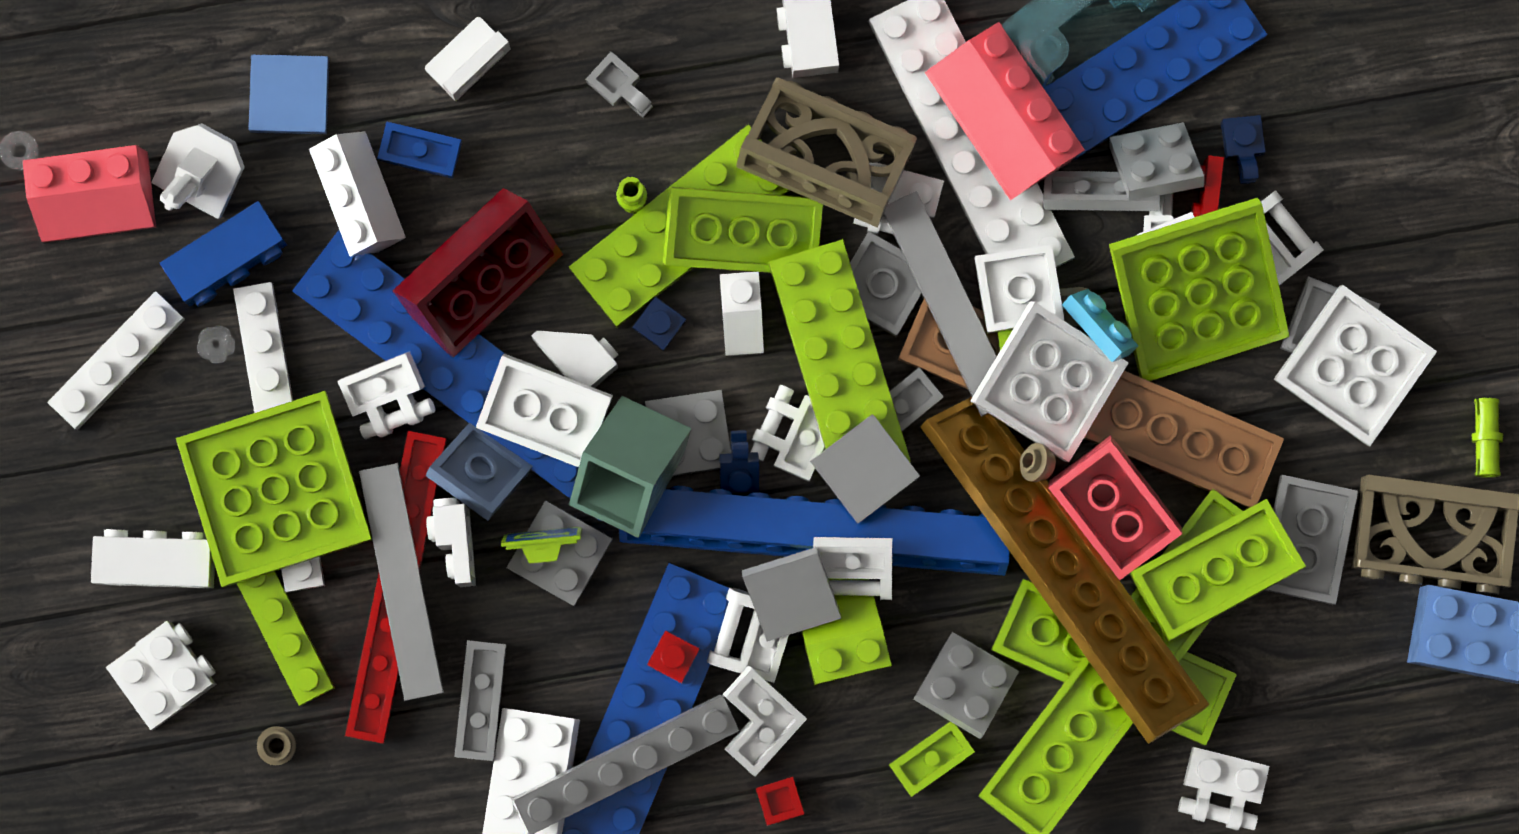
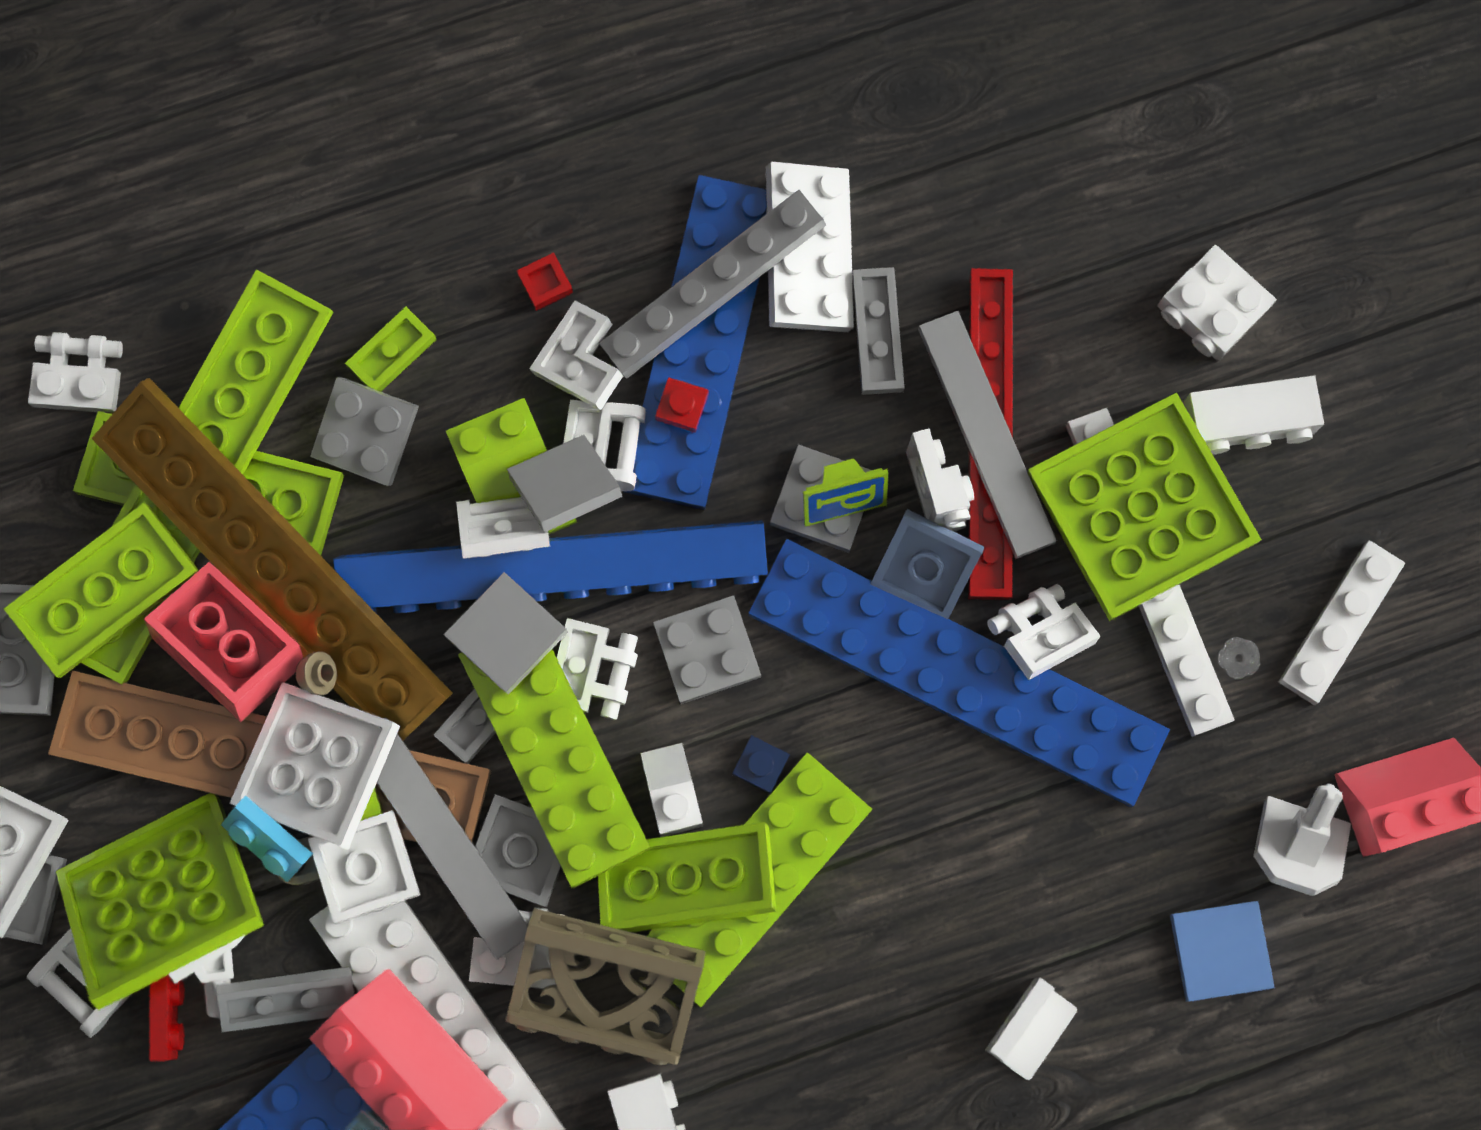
camera: 175 degrees right, 5 degrees down
blue brick [160,201,287,307] -> none
lime plate [237,571,335,706] -> none
dark tan plate [257,726,296,765] -> none
white brick [309,131,406,256] -> none
blue plate [377,122,462,179] -> none
dark red slope [393,188,563,358] -> none
white plate [476,354,613,467] -> none
white slope [531,331,618,388] -> none
sand green slope [569,396,692,538] -> none
light grey plate [585,52,653,118] -> none
lime pin [616,177,647,213] -> none
dark blue plate [719,430,759,494] -> none
light grey plate [1109,122,1204,202] -> none
dark blue plate [1221,115,1265,184] -> none

